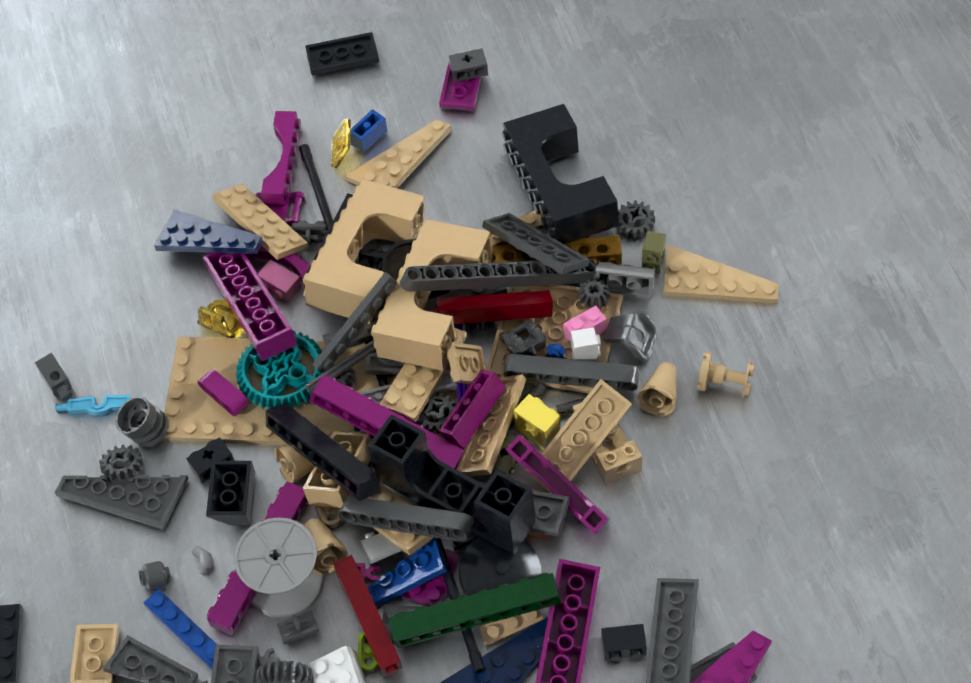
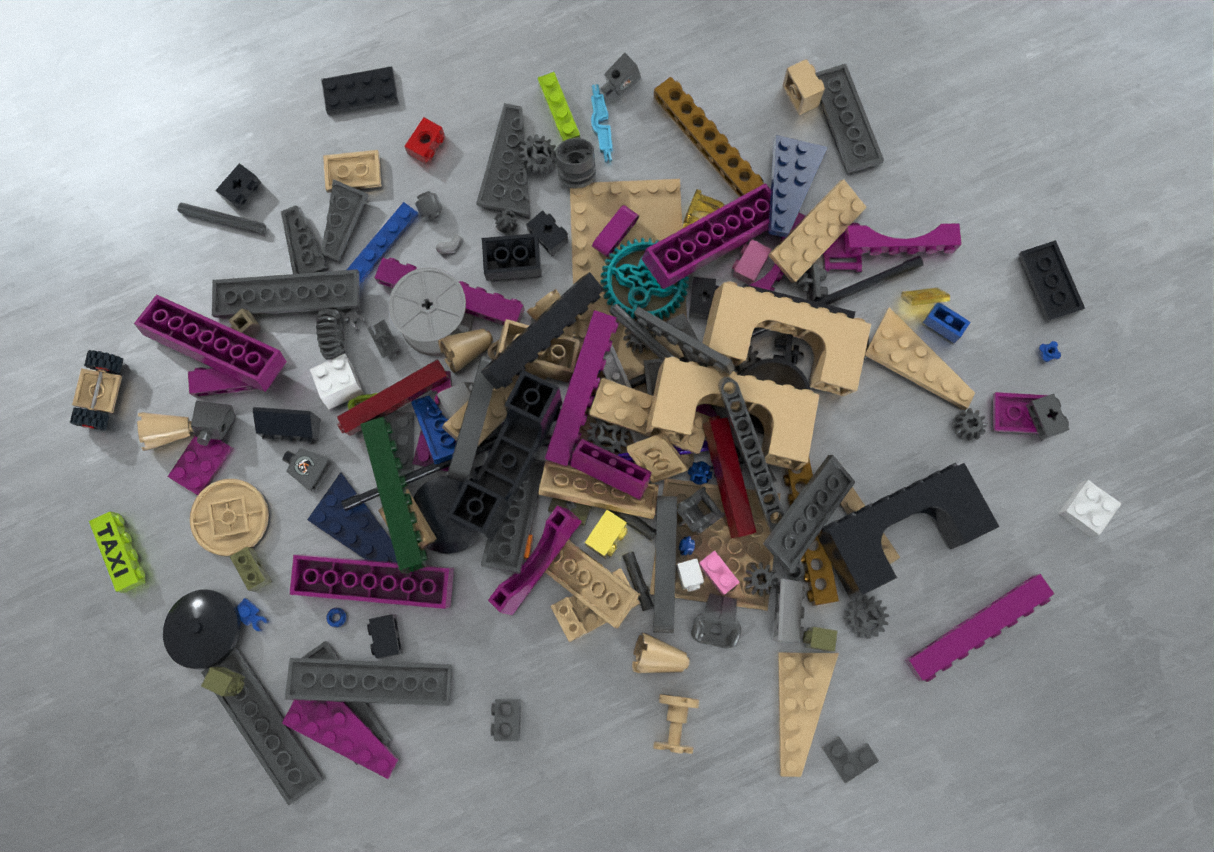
camera: 85 degrees right, 20 degrees up
none -> red brick [404,117,445,164]
none -> dark grey brick [491,699,521,741]
none -> dark grey gear [494,210,518,233]
none -> lime brick [537,72,580,142]
none -> pearl gold brick [654,77,764,197]
none -> blue gear [688,461,713,485]
none -> black brick [689,277,719,320]
none -> tan brick [782,59,824,115]
none -> dark grey plate [816,63,884,174]
none -> dark grey plate [822,736,879,783]
none -> magenta brick [905,574,1054,682]
none -> dark grey gear [953,408,987,441]
none -> blue plate [1039,341,1061,362]
none -> white brick [1058,480,1121,537]

